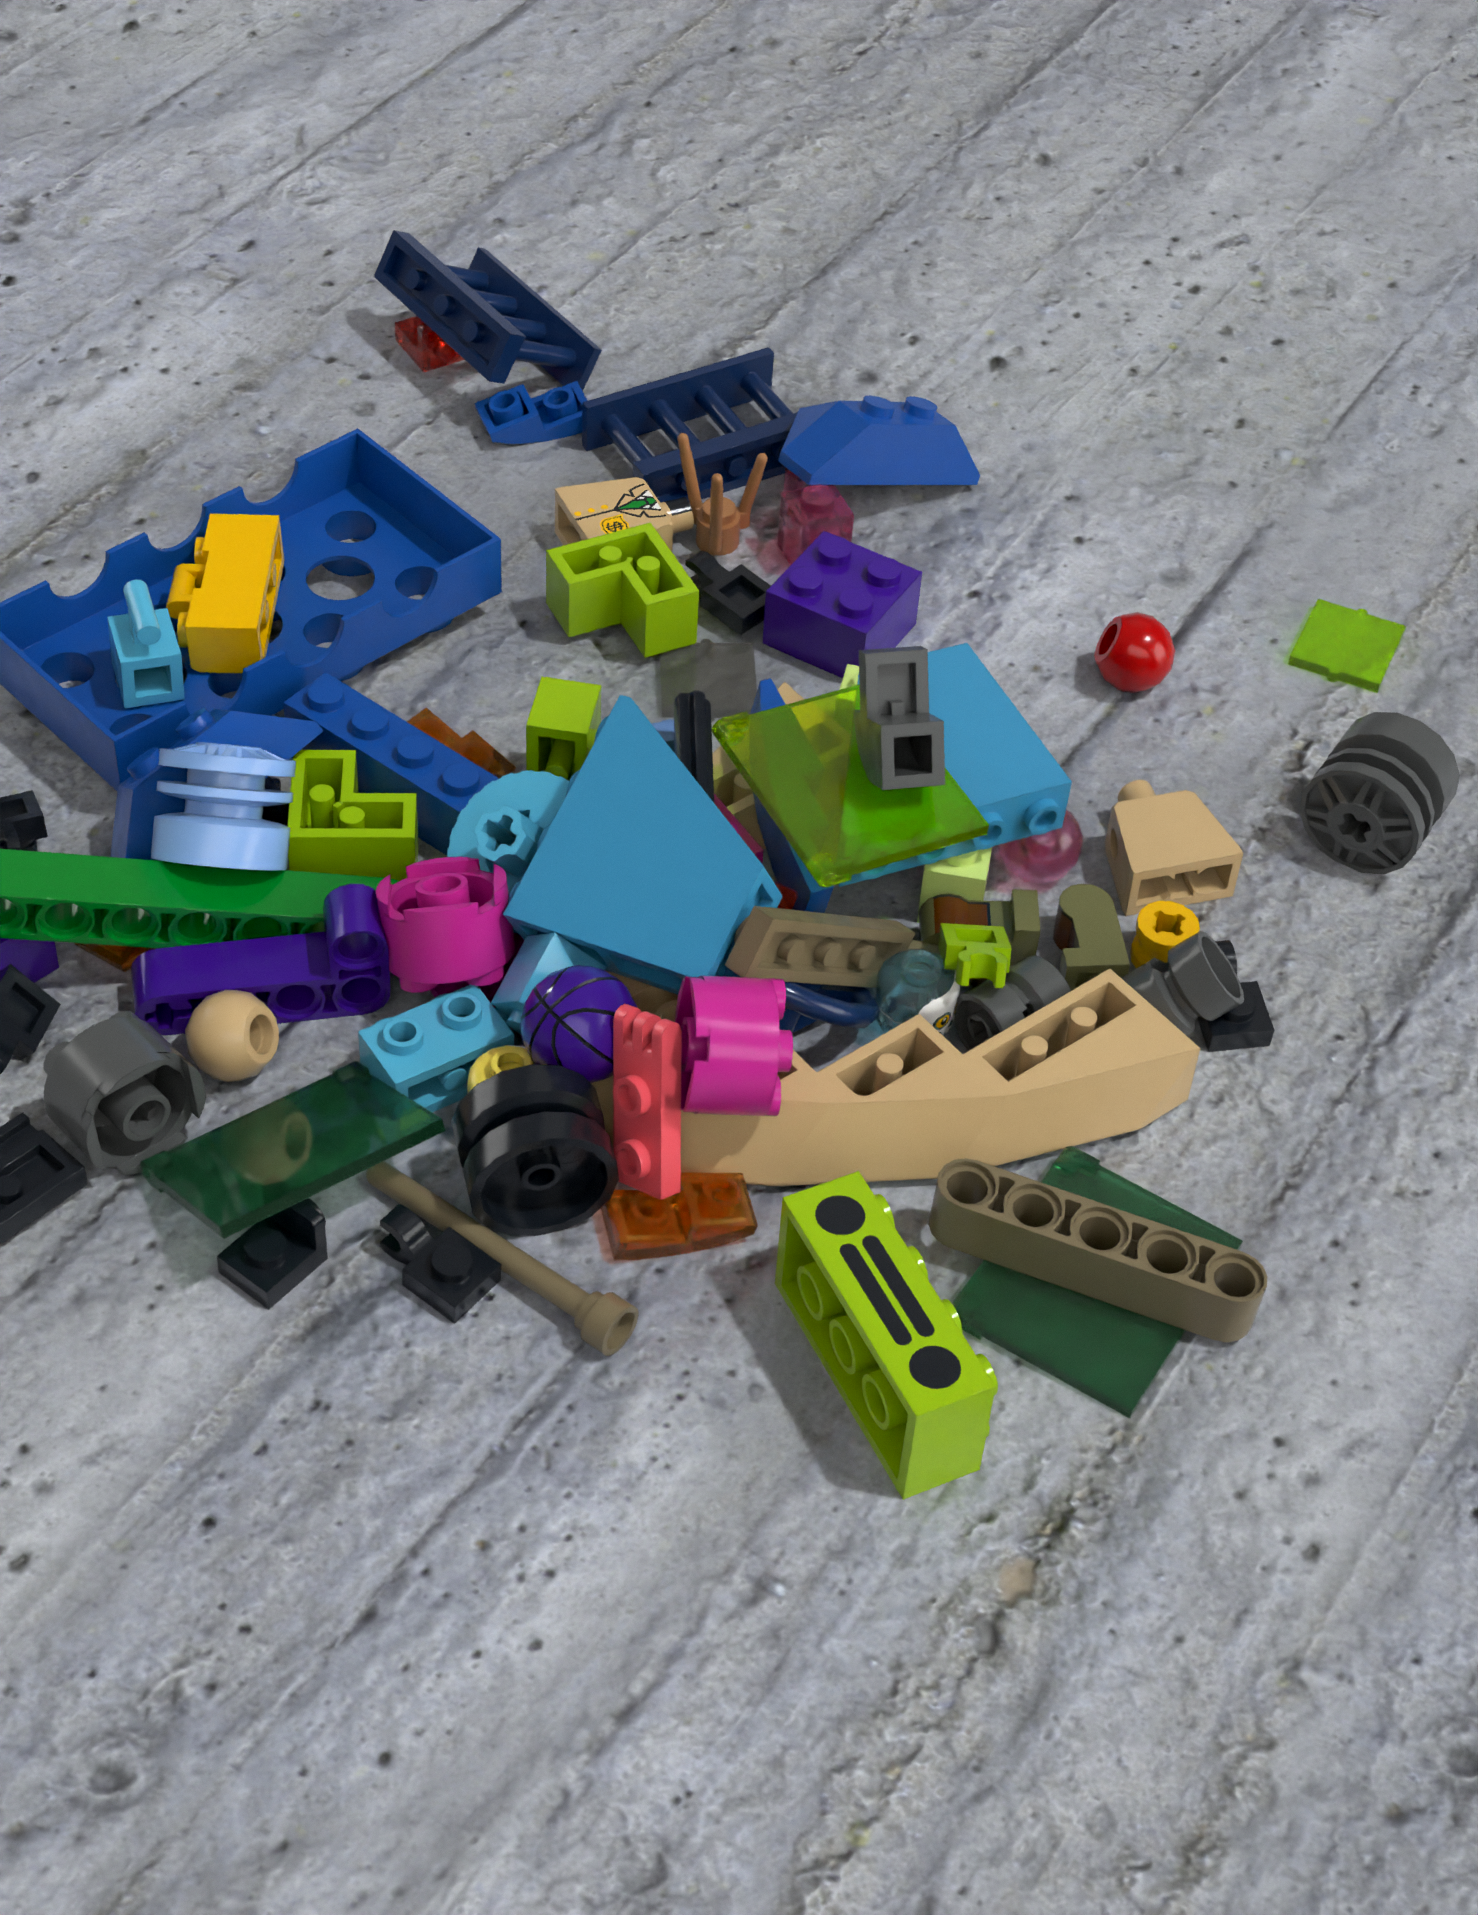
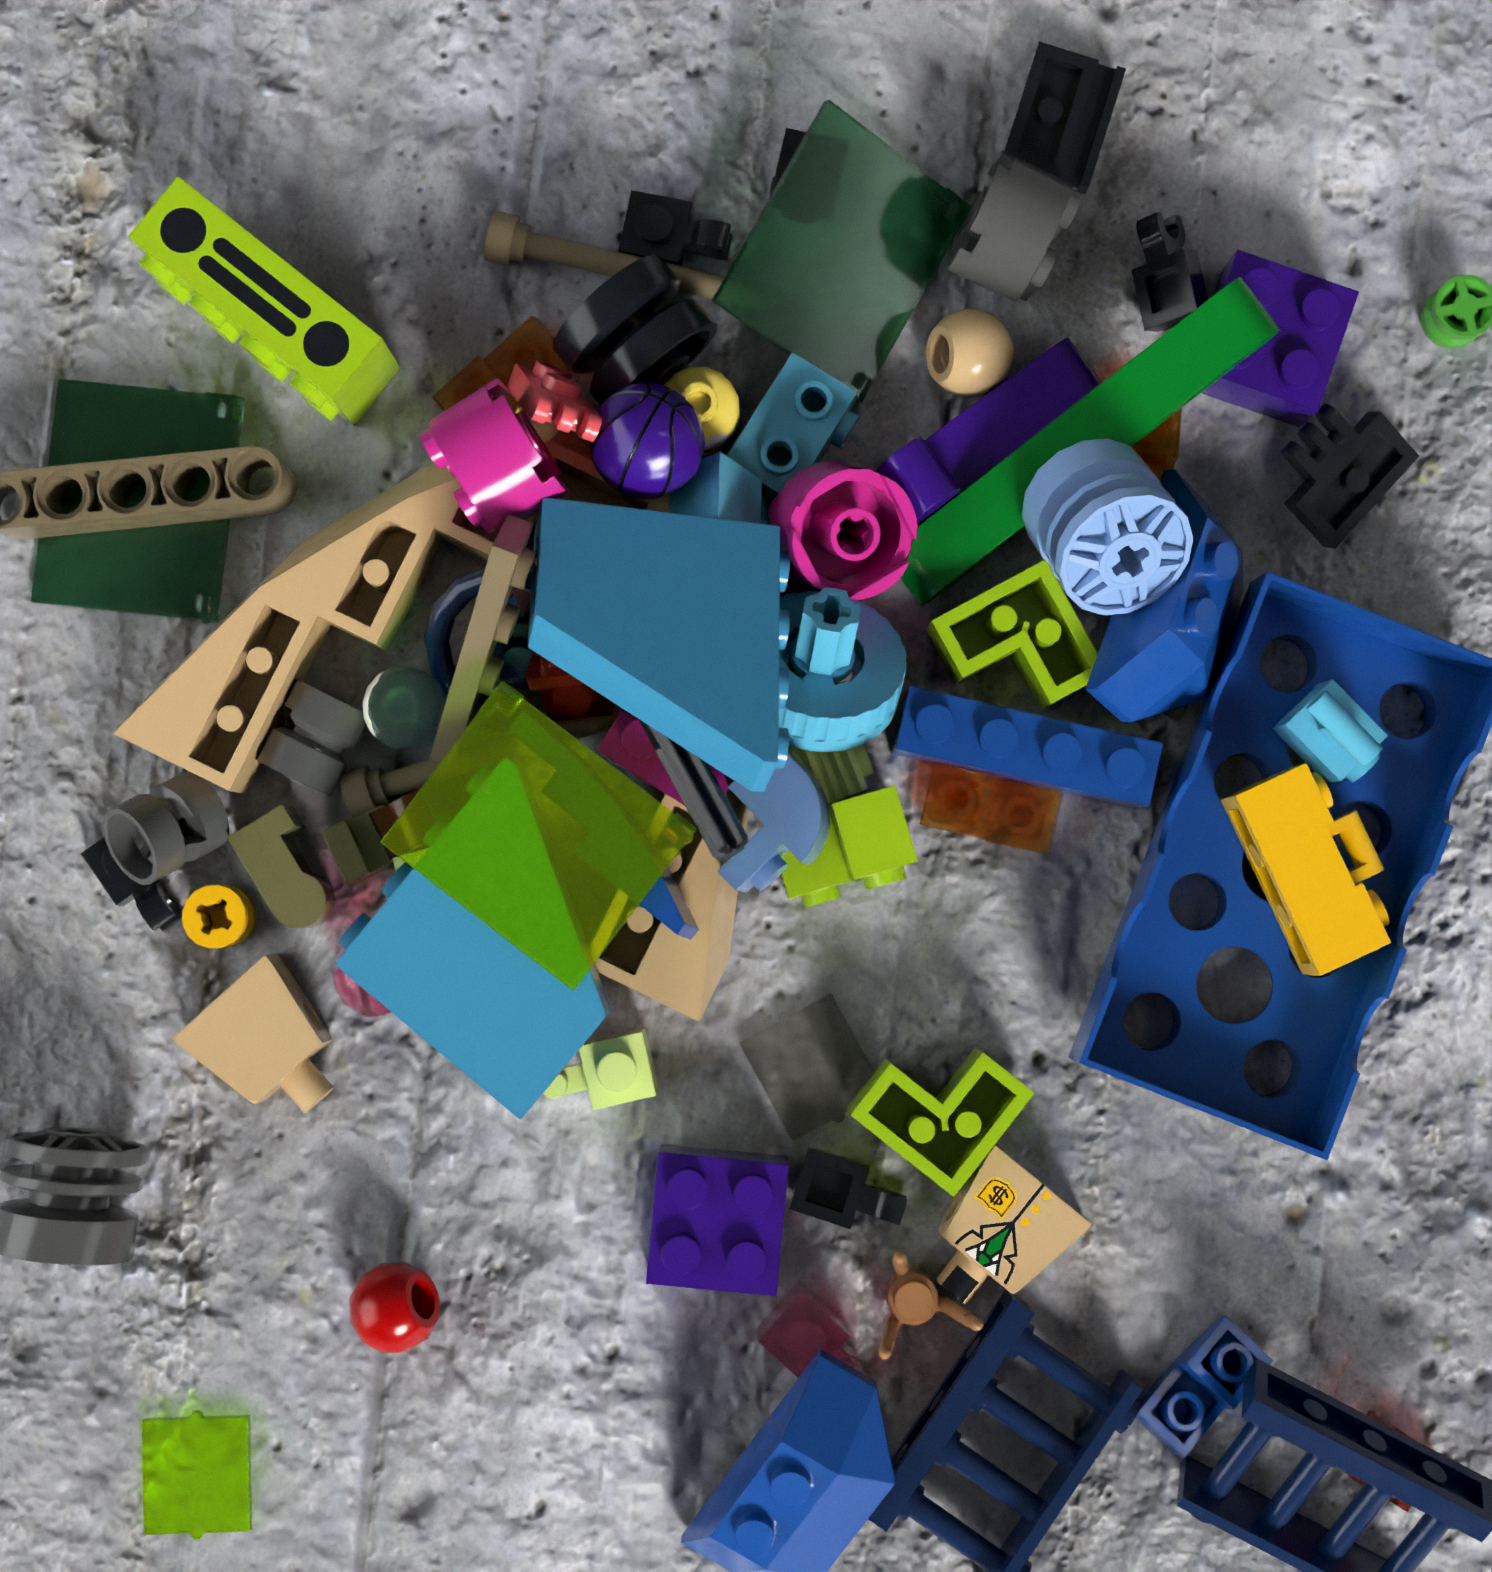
camera: 155 degrees right, 40 degrees up
dark grey brick [854,646,945,790] -> none
lime plate [938,923,1012,988] -> none

